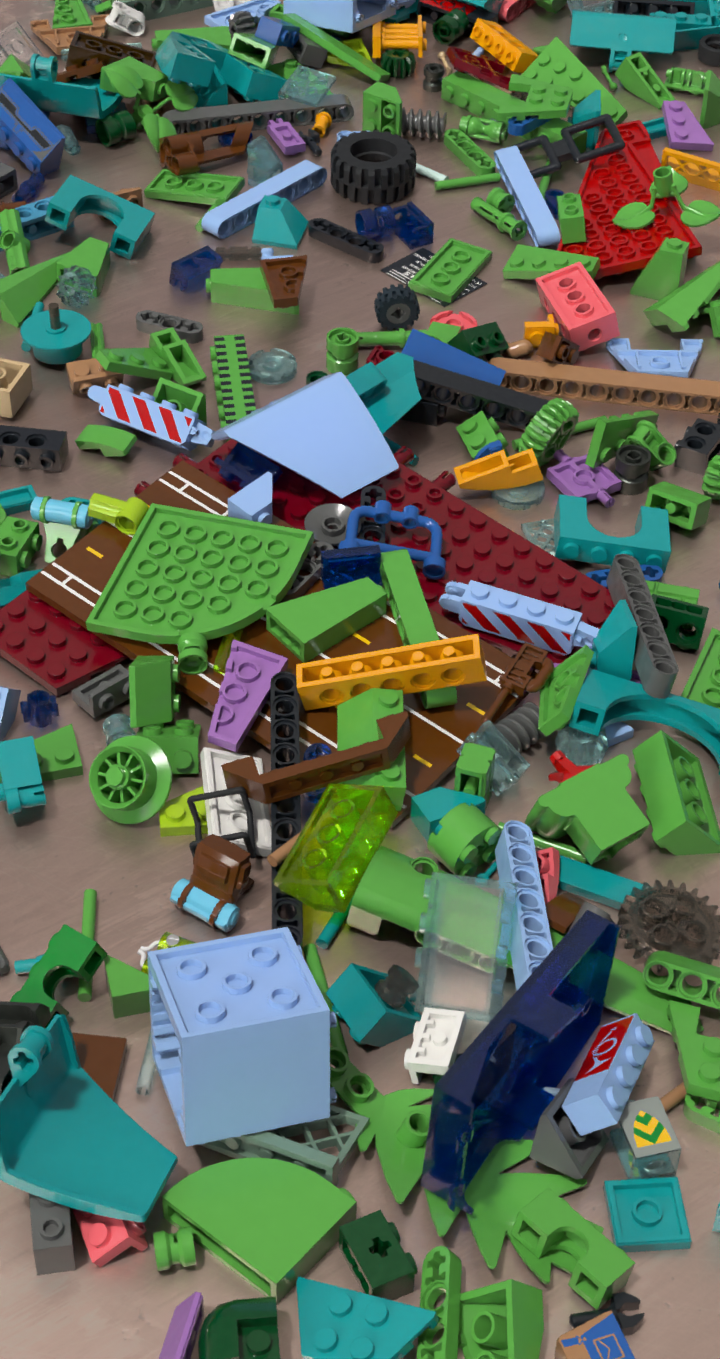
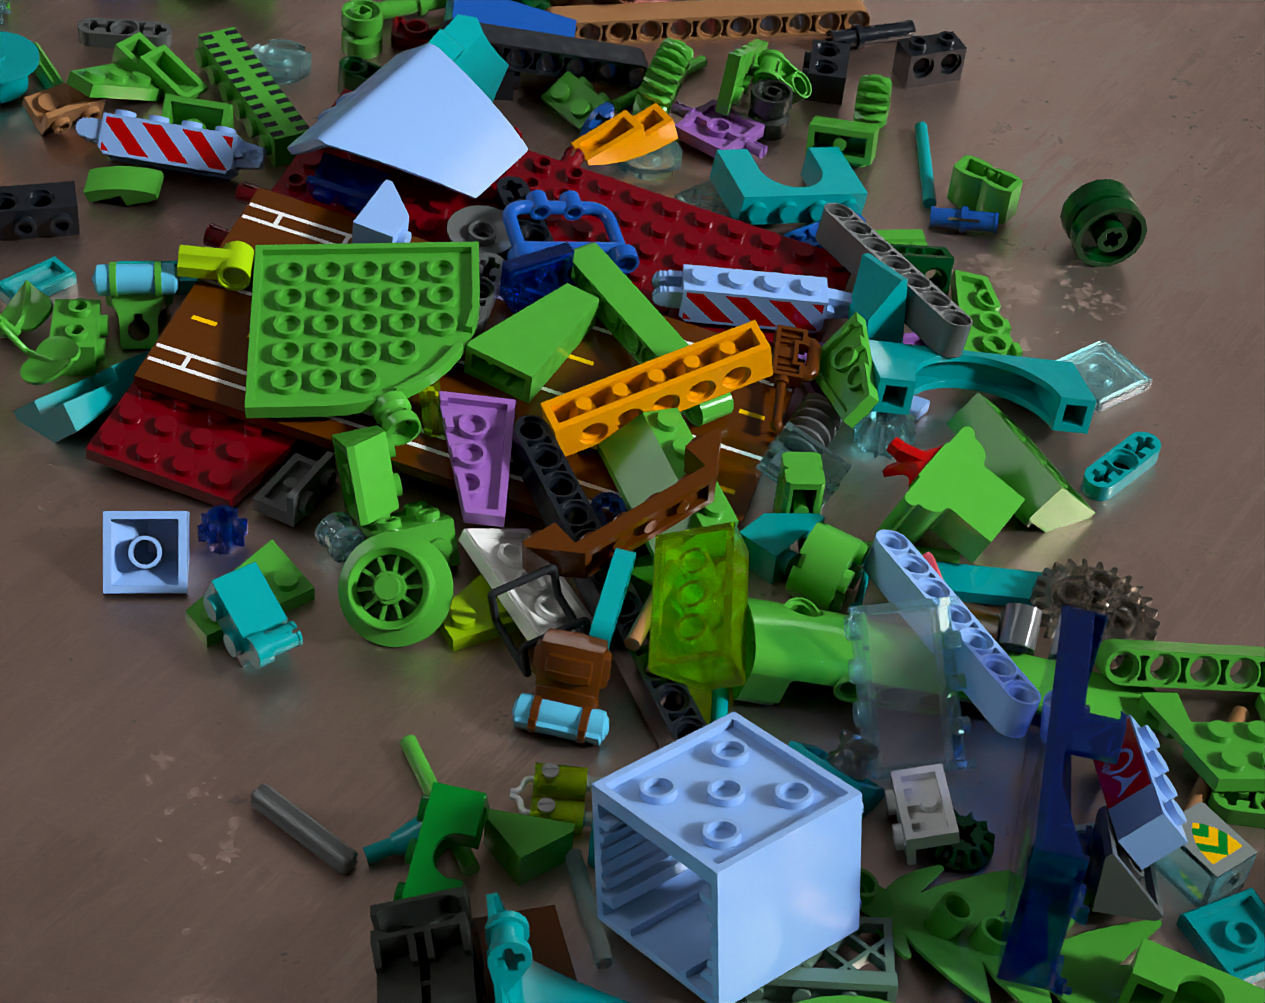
camera: 25 degrees left, 0 degrees up
none -> teal beam [589,548,636,650]

